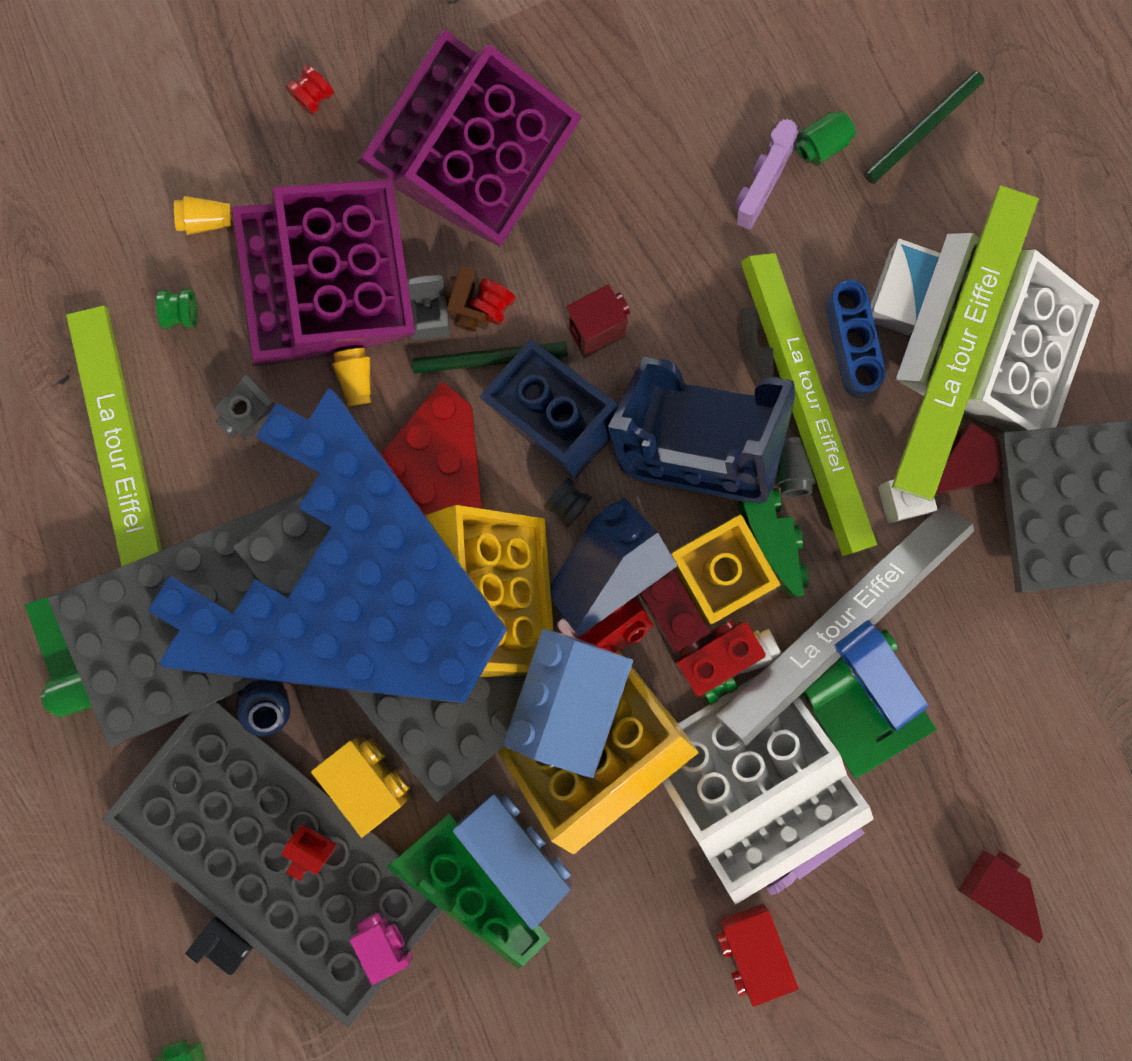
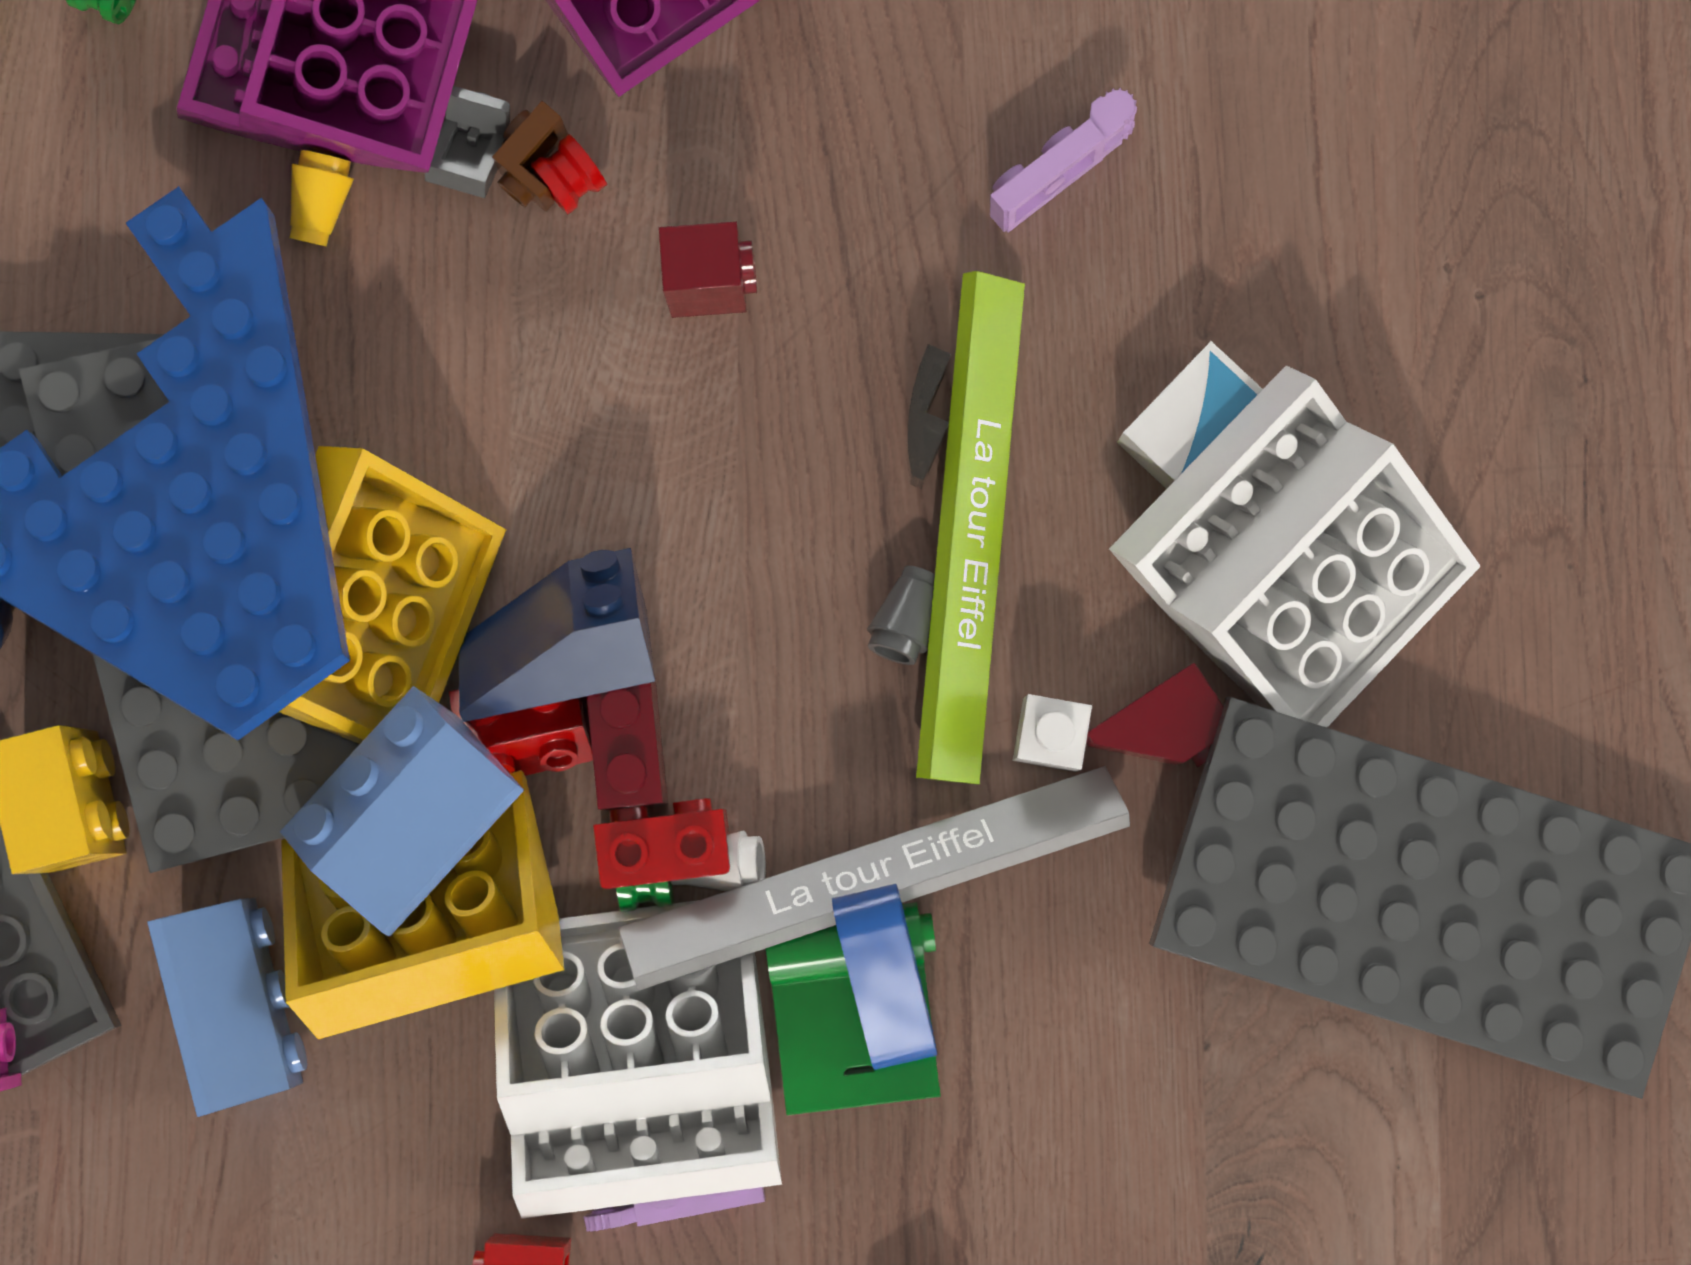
camera: 25 degrees right, 0 degrees up
dark grey brick [214,374,276,440] -> none
red plate [381,381,482,515] -> none
green wing [386,813,550,969] -> none
dark green bar [412,341,568,374] -> none
dark blue slope [479,339,618,480] -> none
black wheel [544,477,593,527] -> none
dark blue windscreen [608,357,795,504] -> none
yellow brick [670,514,781,625] -> none
green slope [737,488,809,598] -> none
green brick [796,110,856,166] -> none
blue beam [825,280,885,398] -> none
dark green bar [864,71,985,184] -> none
lime tile [891,185,1039,501] -> none

